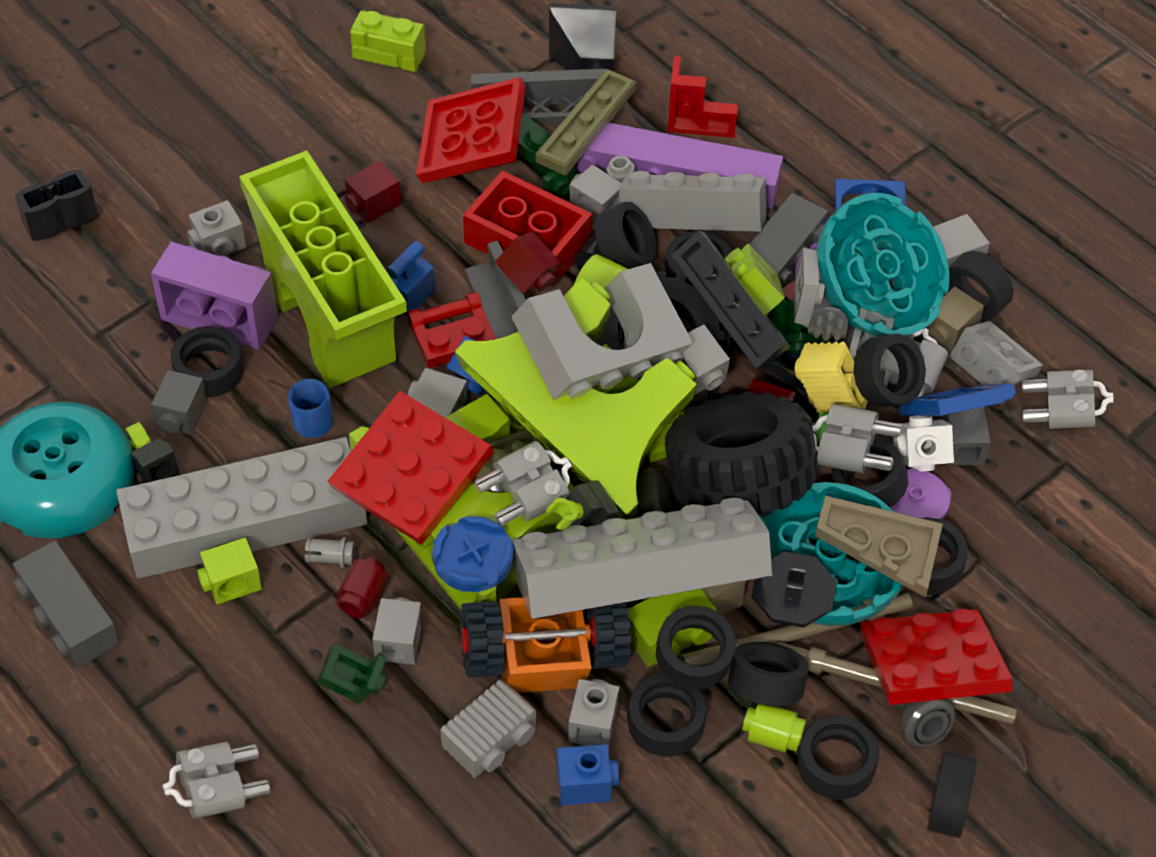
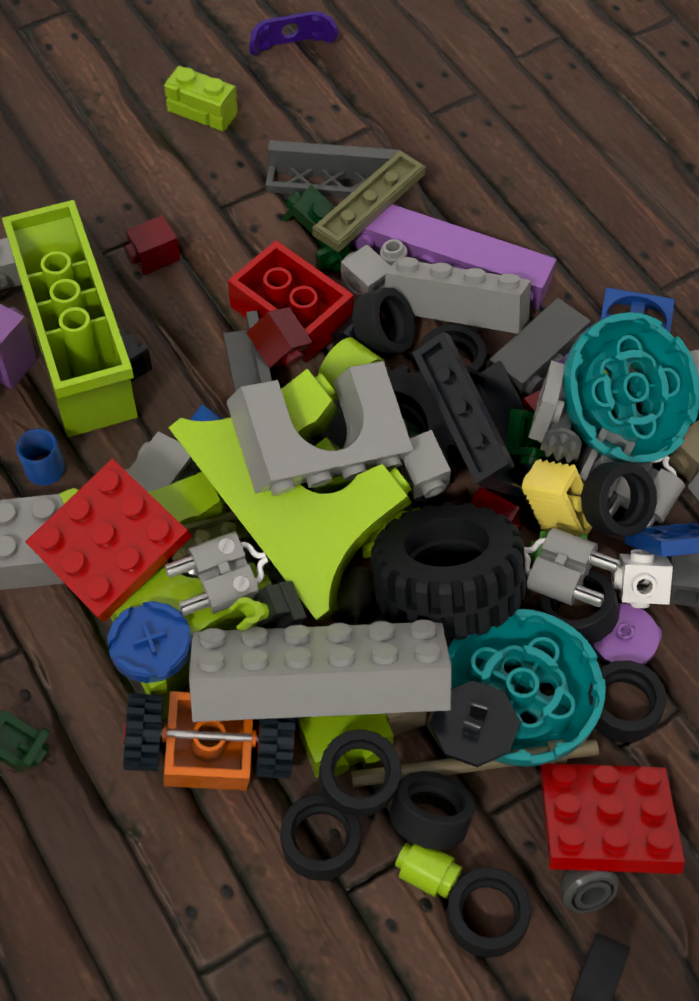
camera: 10 degrees right, 5 degrees up
light grey pin [305,537,356,568] -> none
dark red brick [336,557,389,618] -> none
light grey brick [372,598,423,665] -> none
blue brick [386,241,435,316] -> none
red plate [407,292,496,369] -> none
red plate [416,77,526,183] -> none
light grey brick [441,679,536,778] -> none
slope [549,3,617,72] -> none
blue brick [557,744,619,806] -> none
light grey brick [568,679,619,749] -> none
red panel [667,56,738,138] -> none
lime brick [725,244,785,314] -> none
dark tan bar [778,642,1017,725] -> none
dark tan wing [815,496,943,598] -> none

